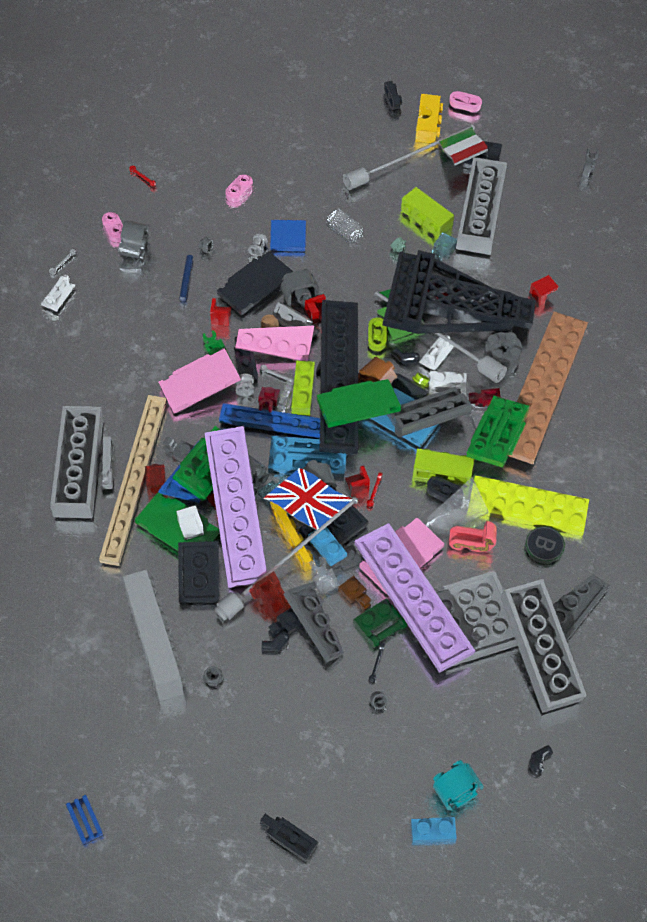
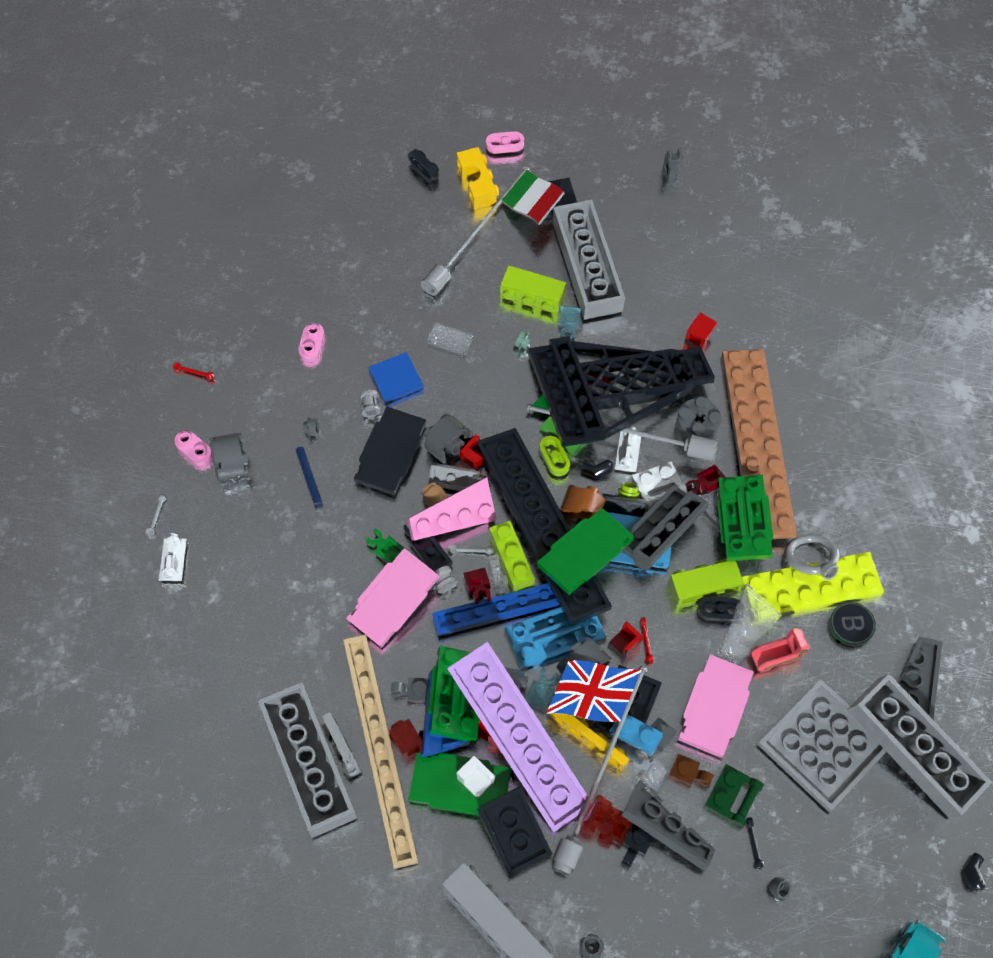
camera: 25 degrees left, 5 degrees up
red panel [210,298,231,326] -> none
black arm [262,631,289,651] -> none
lavender plate [355,523,475,673] -> none
none -> light grey piece [784,534,839,580]

